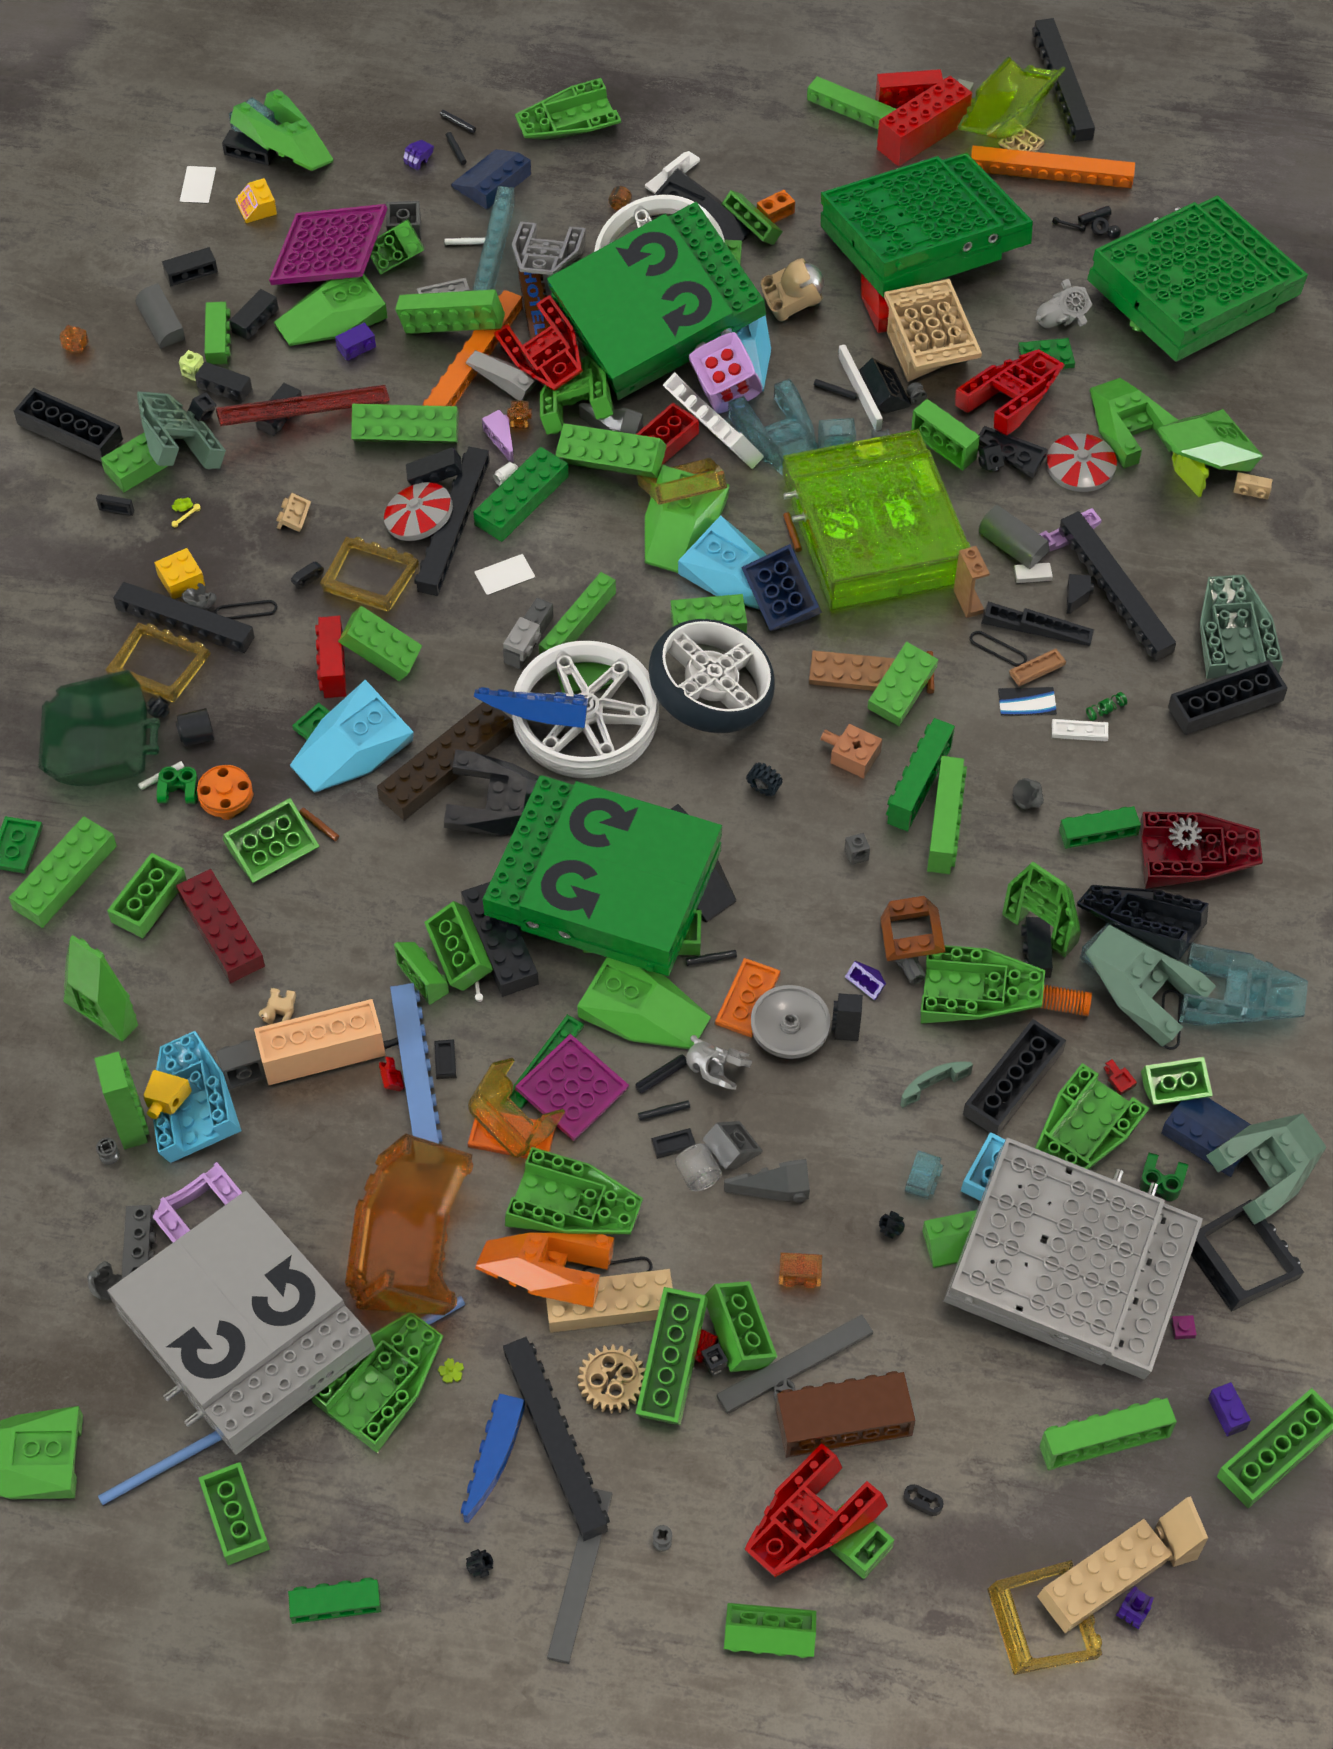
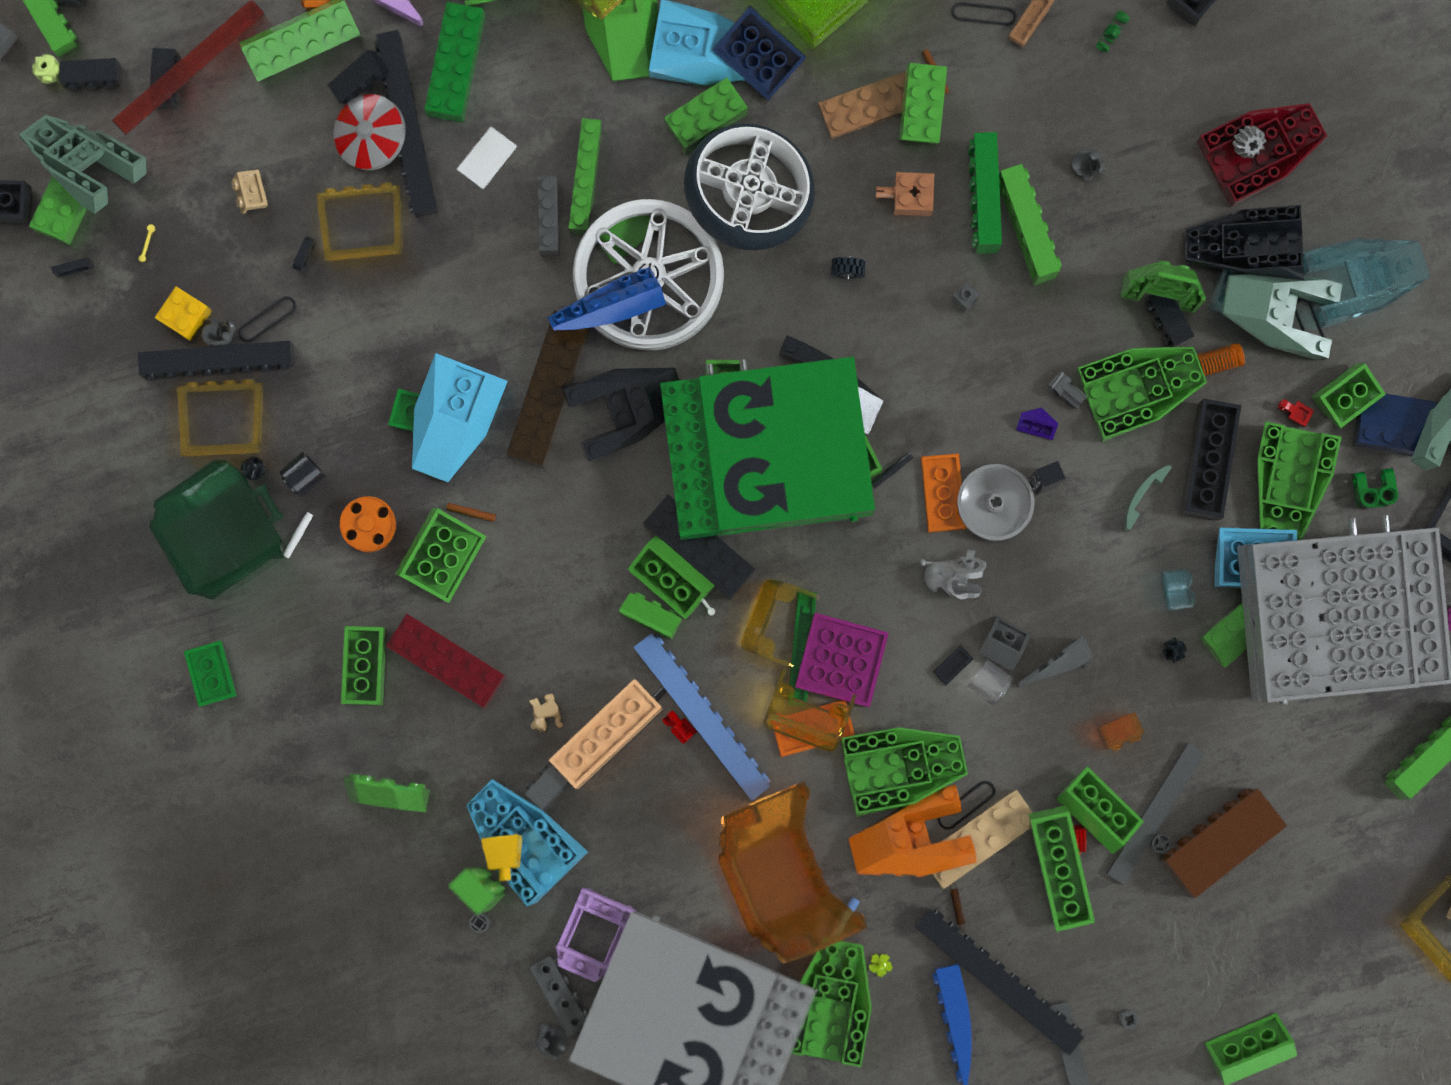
camera: 25 degrees left, 25 degrees up
bright green brick [9,816,117,928] -> none
green piece [157,766,199,804] -> none
lime plant [171,497,193,512] -> none
black brick [188,392,217,421] -> none
red brick [315,616,347,698] -> none
bright green brick [338,606,422,681] -> none
black tile [434,1039,457,1079] -> none
white brick [493,462,519,486] -> none
light grey bracket [503,617,541,662] -> none
bright green wedge [577,957,711,1049] -> none
tan gear [578,1344,646,1414] -> none
black axle [635,1054,687,1093] -> none
black piece [638,1100,690,1121] -> none
black piece [701,1343,728,1376] -> none
red wedge [745,1443,888,1577] -> none
bright green slope [829,1504,894,1580] -> none
dark orange wedge [880,896,946,961] -> none
black beam [903,1484,944,1516] -> none
sticker [998,687,1057,716] -> none
white tile [1052,719,1108,741] -> none
green brick [1059,806,1141,849] -> none
none -> clear yellow windscreen [741,579,820,669]
none -> reddish brown piece [950,882,965,932]

